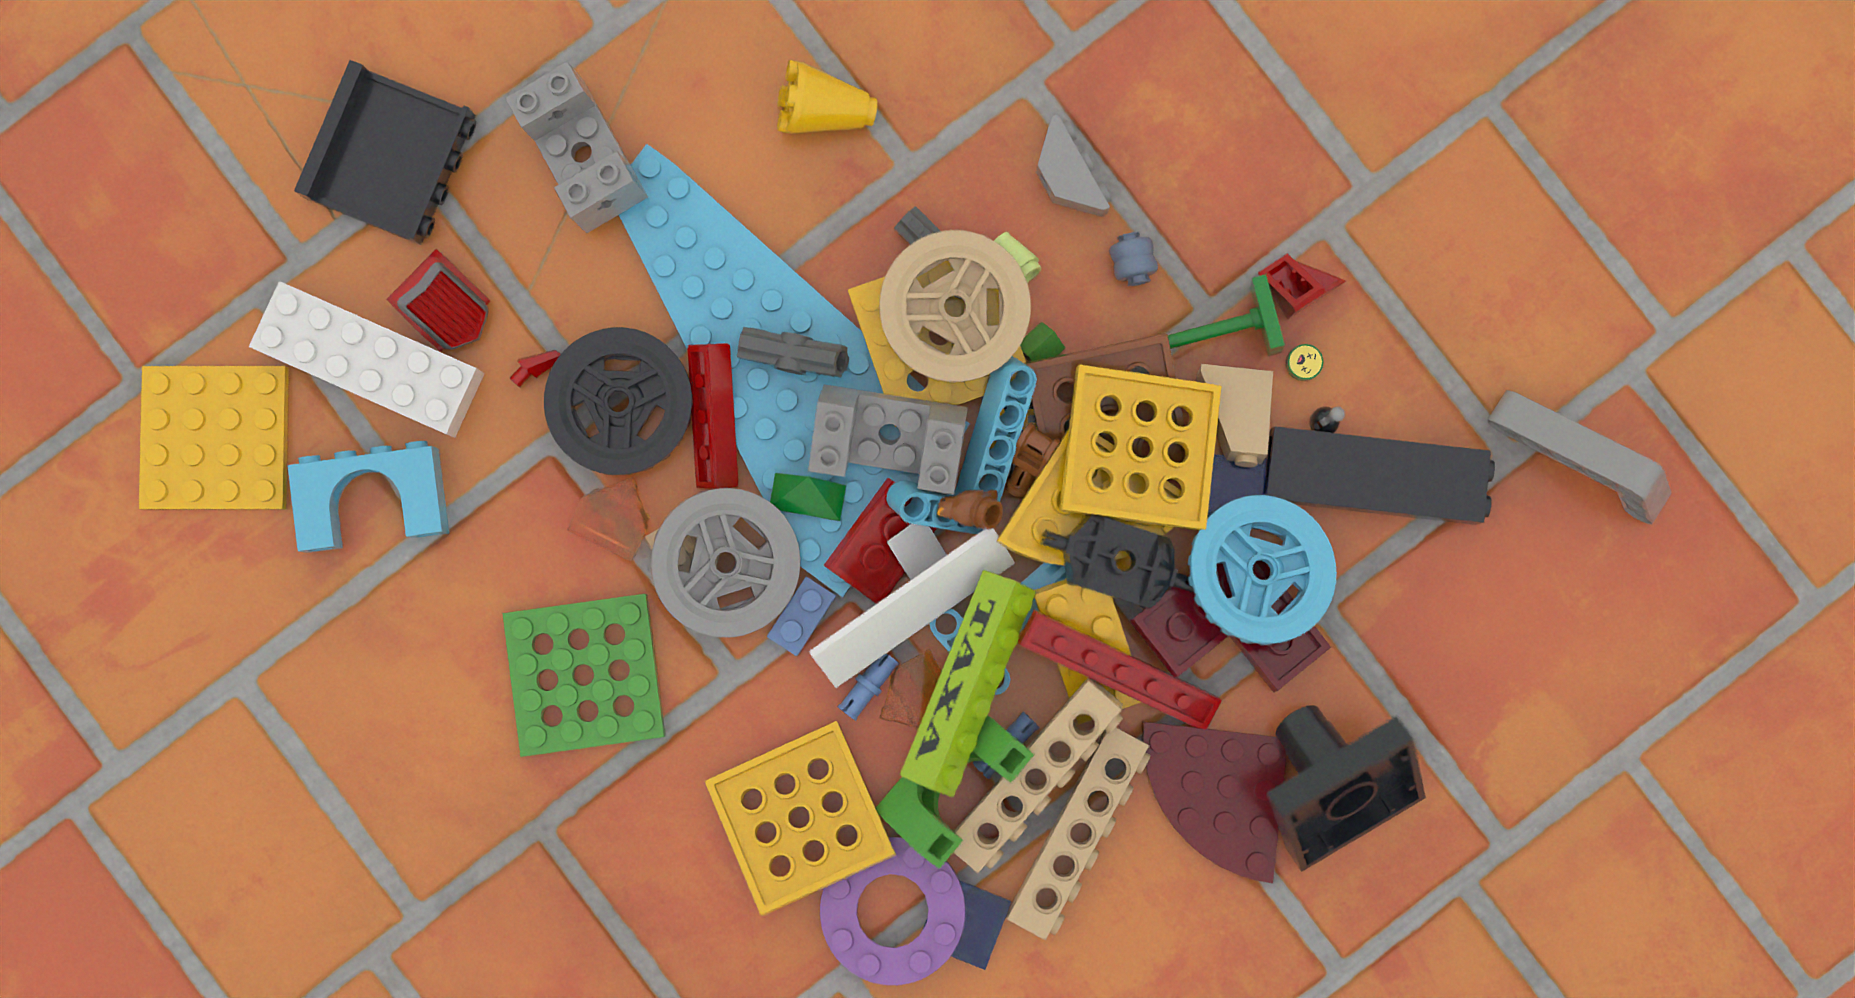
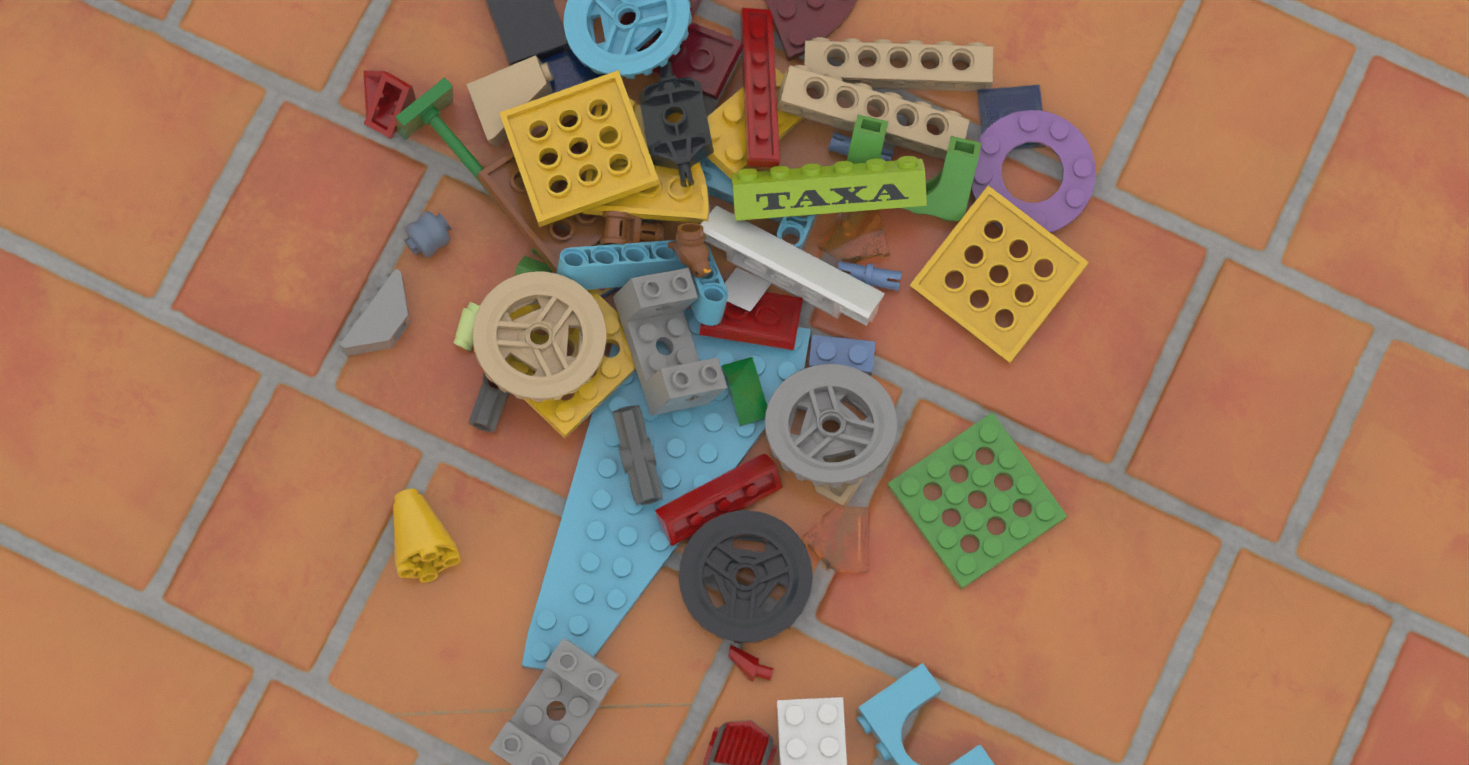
camera: 120 degrees left, 10 degrees down
light yellow tile [1286,344,1324,381] -> none
black hinge [1309,407,1345,433] -> none

